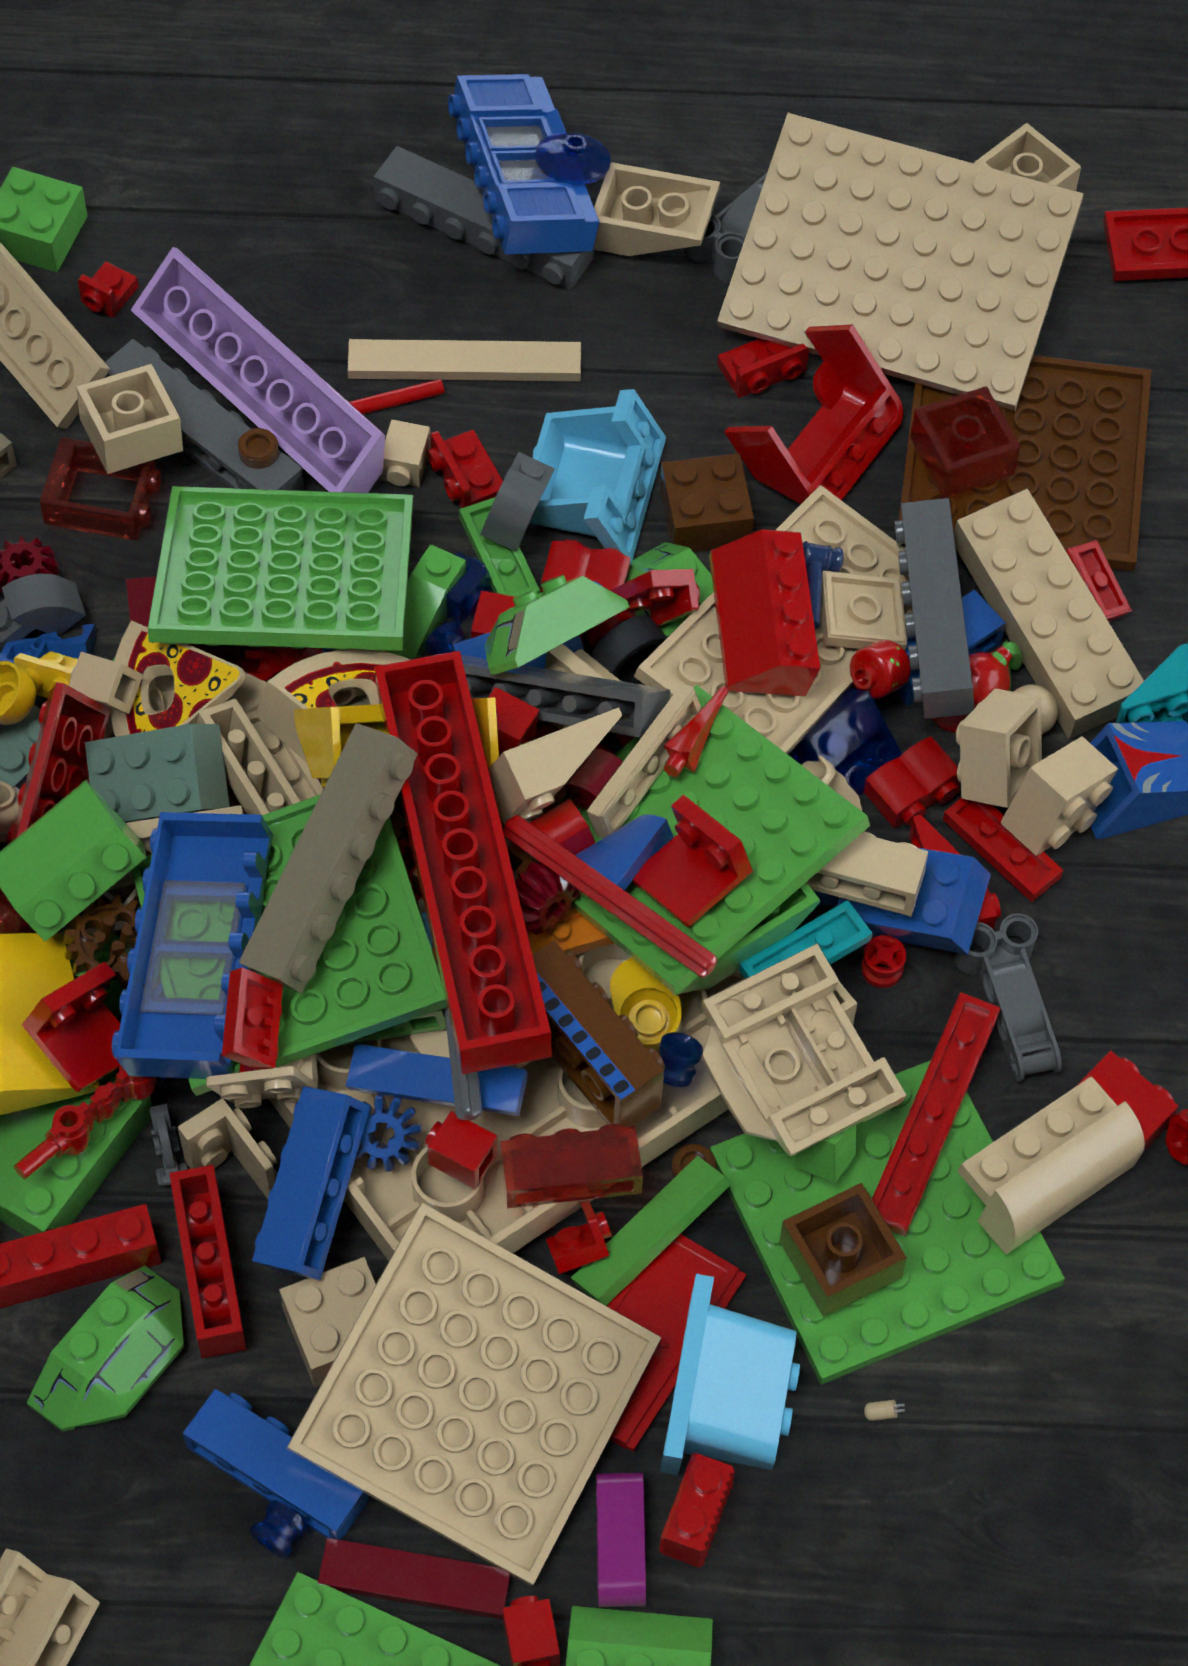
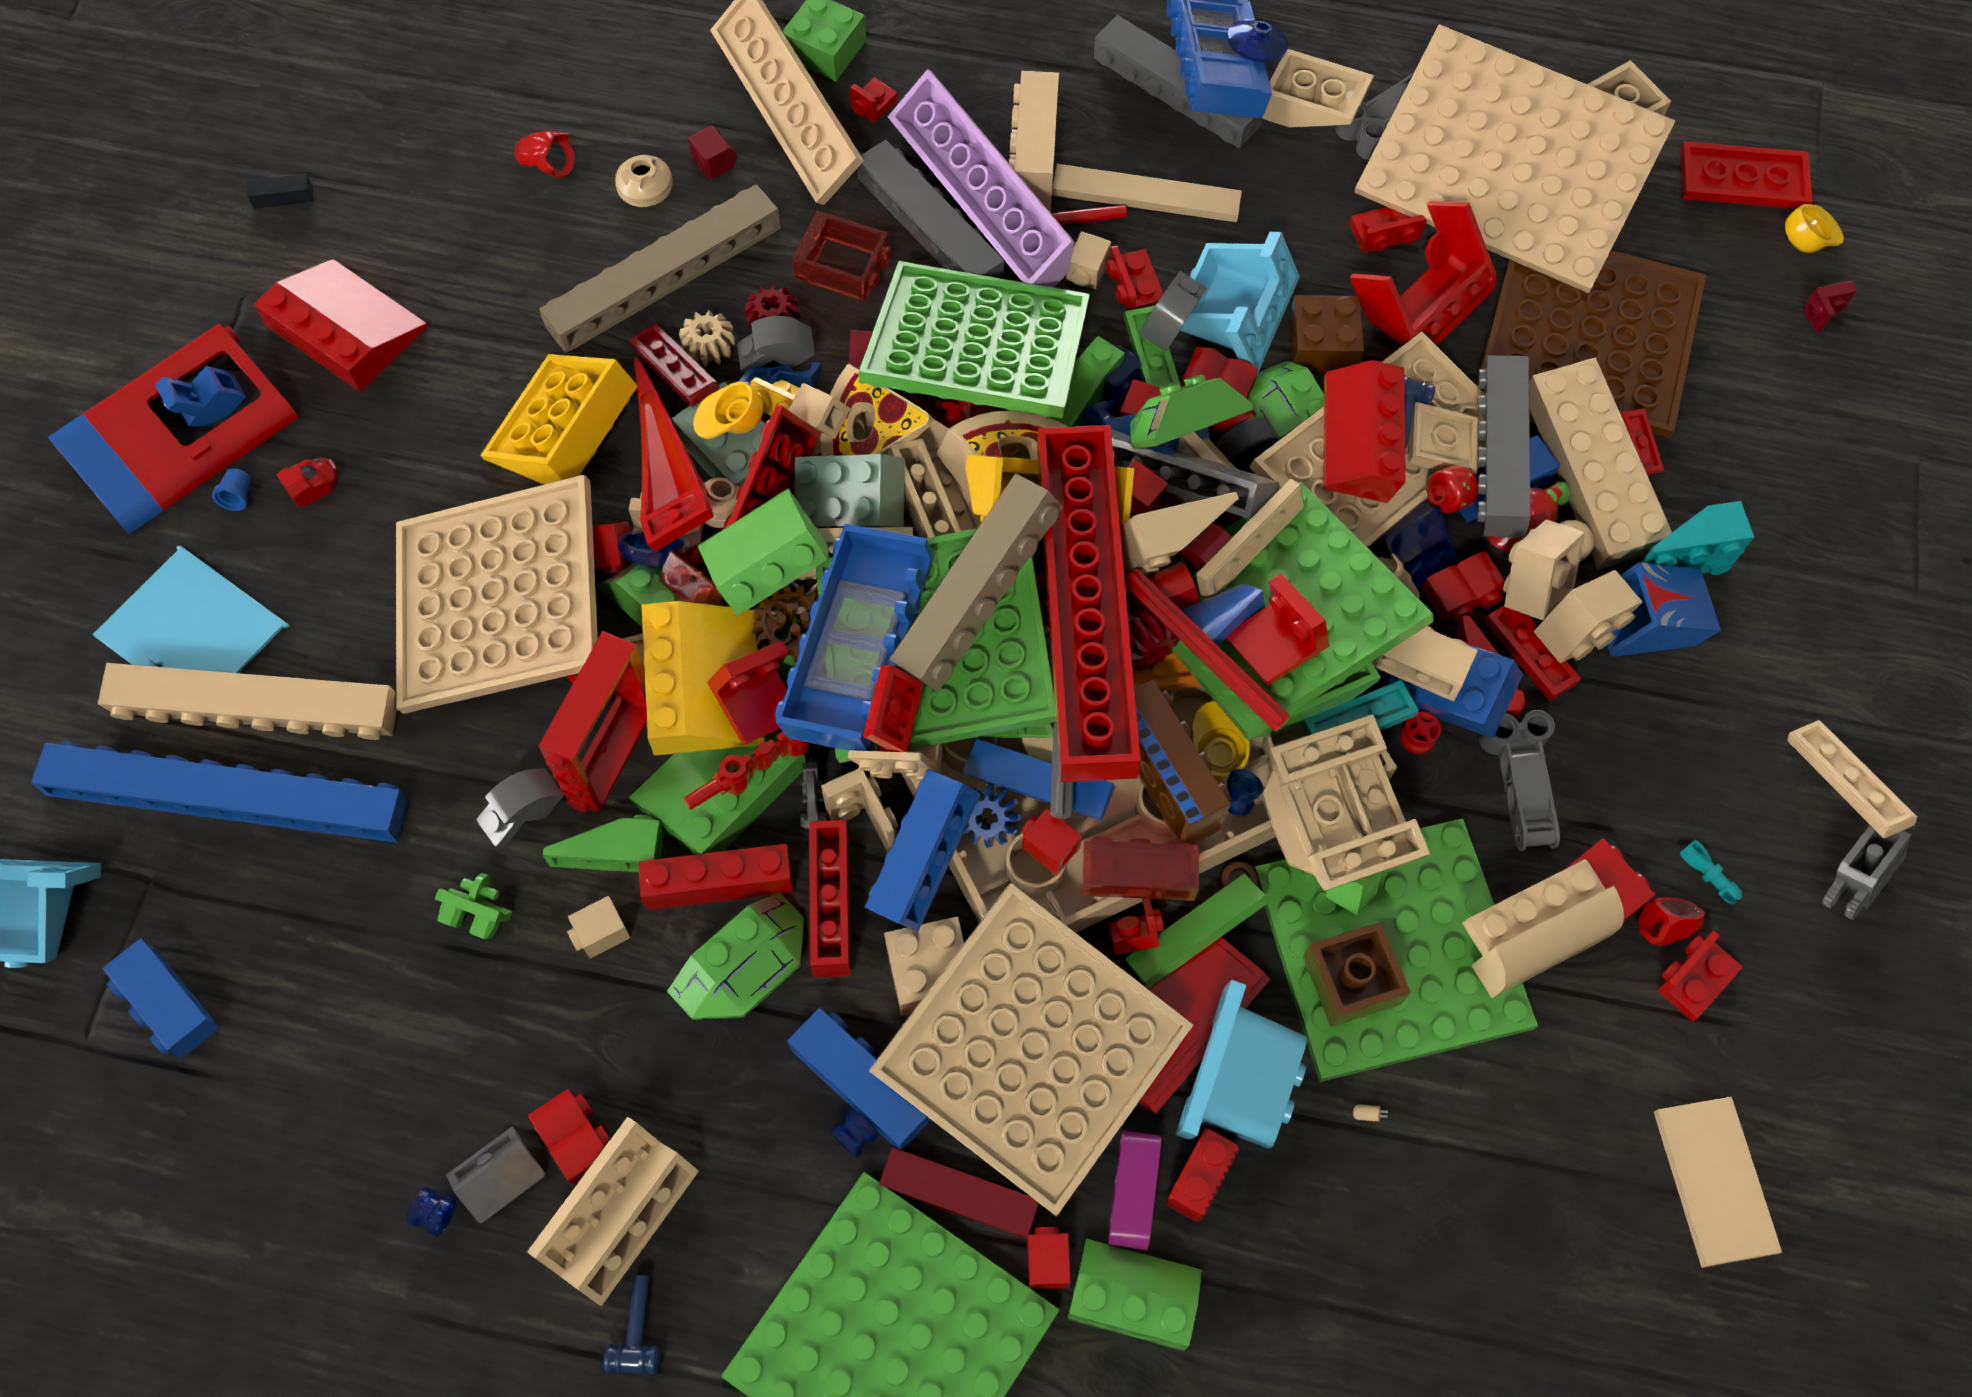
camera: 10 degrees right, 5 degrees up
tan brick [76,364,183,474] -> none
reddish brown tile [238,428,279,469] -> none
red bracket [611,569,700,627] -> none
red piece [664,686,728,777] -> none
red tile [872,992,1001,1237] -> none
clear red brick [910,386,1021,498] -> none
none -> tan brick [1009,71,1059,212]

